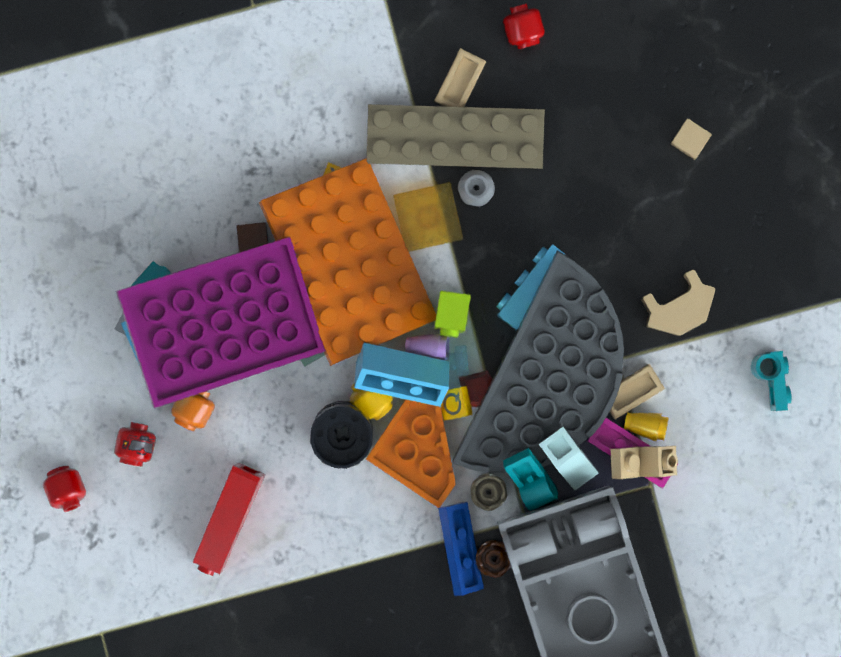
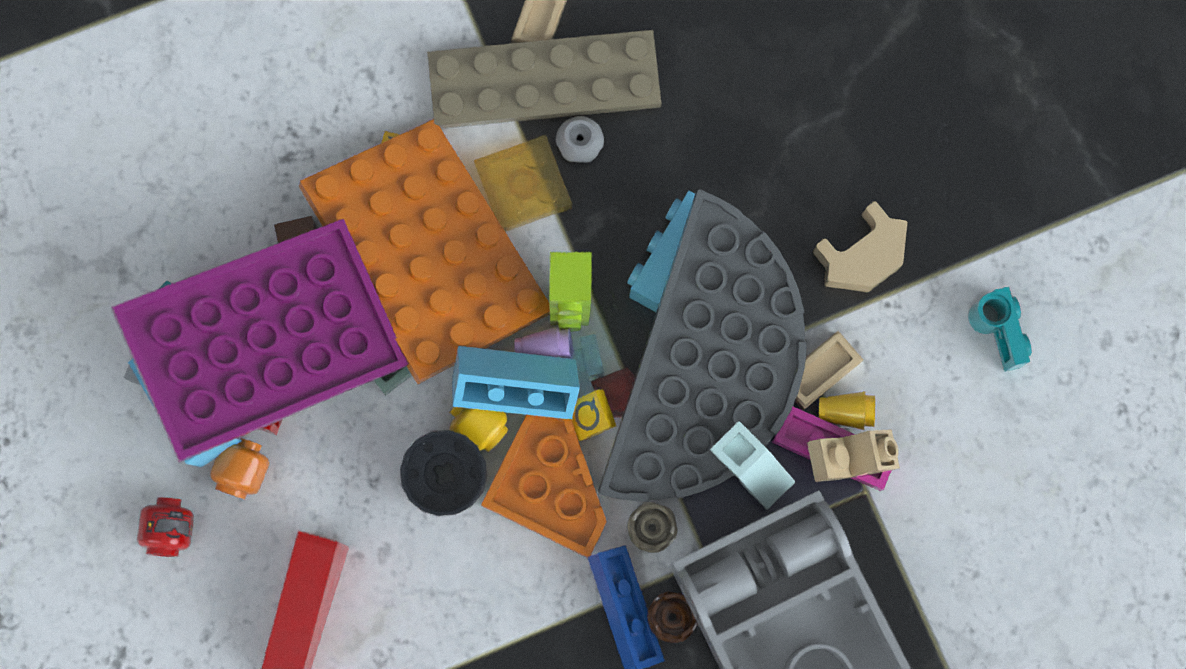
camera: 15 degrees left, 10 degrees down
red head [43,466,86,512] -> none
teal plate [503,448,558,511] -> none
tan tile [670,118,712,160] -> none

